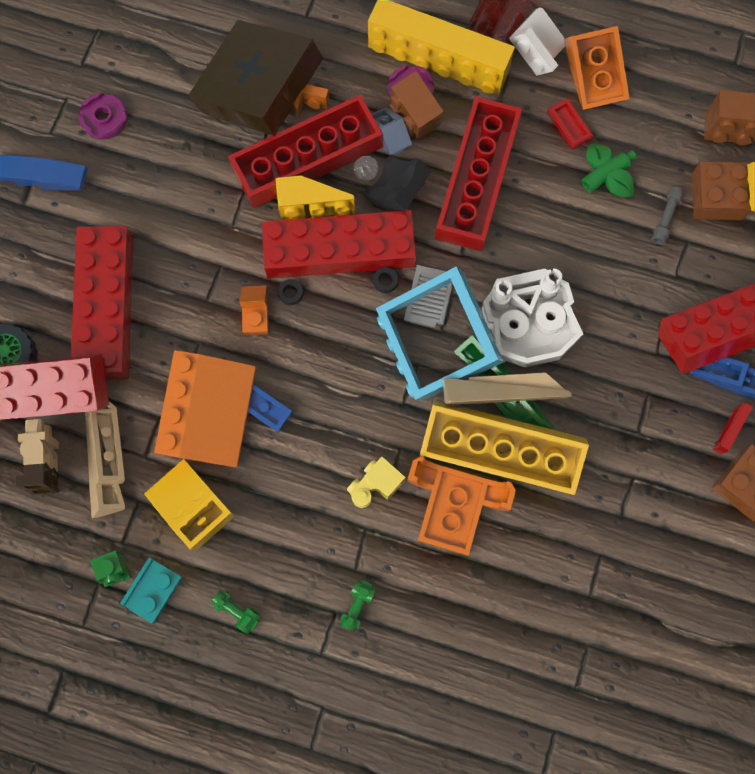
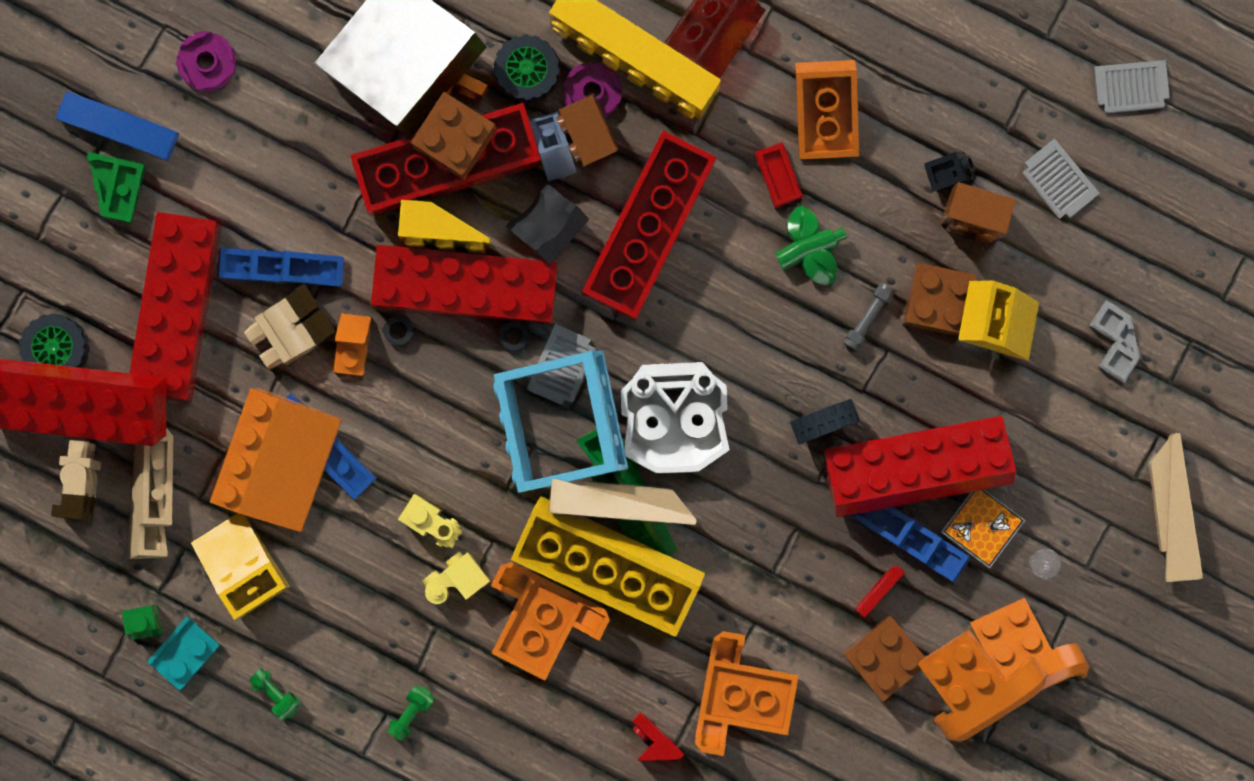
camera: 10 degrees right, 10 degrees up
clear tile [353,156,378,181] -> none
white bracket [509,8,565,76] -> none
none -> green wing [87,152,146,224]
none -> blue slope [217,247,344,287]
none -> tan hips [244,284,336,370]
none -> light yellow brick [398,494,463,548]
none -> dark orange brick [411,92,497,180]
none -> black wheel [494,34,560,104]
none -> red slope [632,711,684,761]
none -> orange piece [695,631,799,756]
none -> black wheel [790,399,860,445]
none -> black bracket [924,152,975,192]

